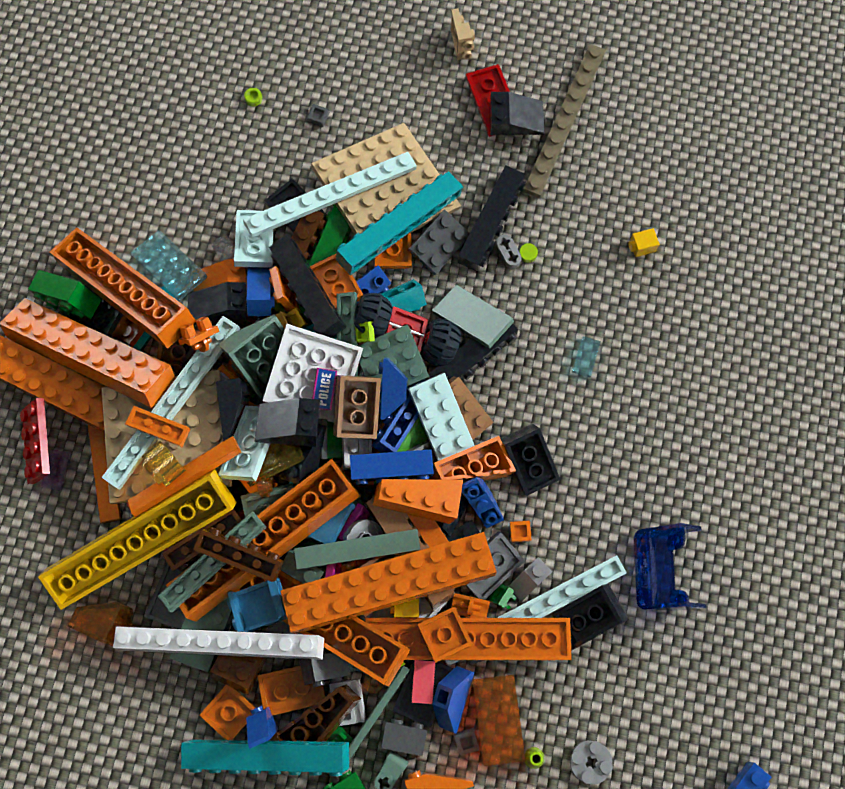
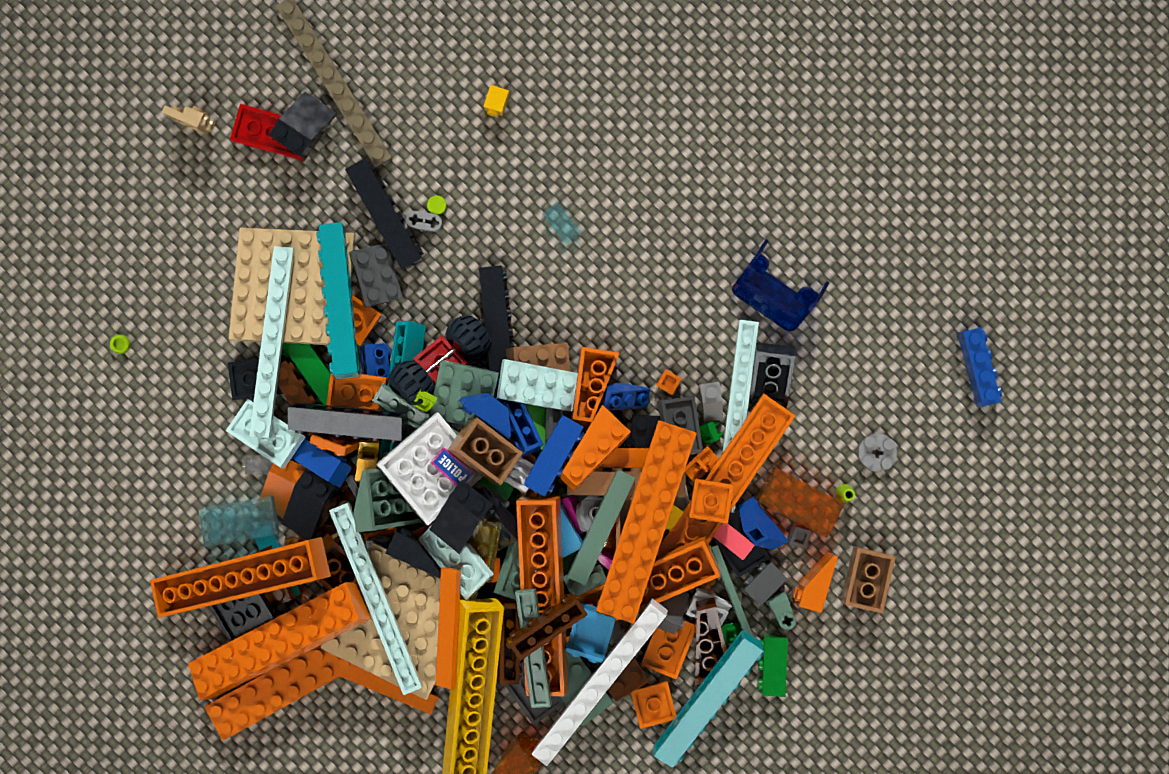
camera: 55 degrees left, 15 degrees up
red plate [20,398,50,484] -> none
green brick [28,270,101,319] -> none
clear purple plate [41,449,72,492] -> none
orange plate [125,406,191,447] -> none
clear yellow brick [141,441,186,487] -> none
orange hips [178,317,220,353] -> none
blue slope [246,705,278,749] -> none
clear orange plate [257,477,273,498] -> none
dark grey tile [306,104,330,127] -> none
tile [432,285,514,348] -> none
black slope [501,424,561,496] -> none

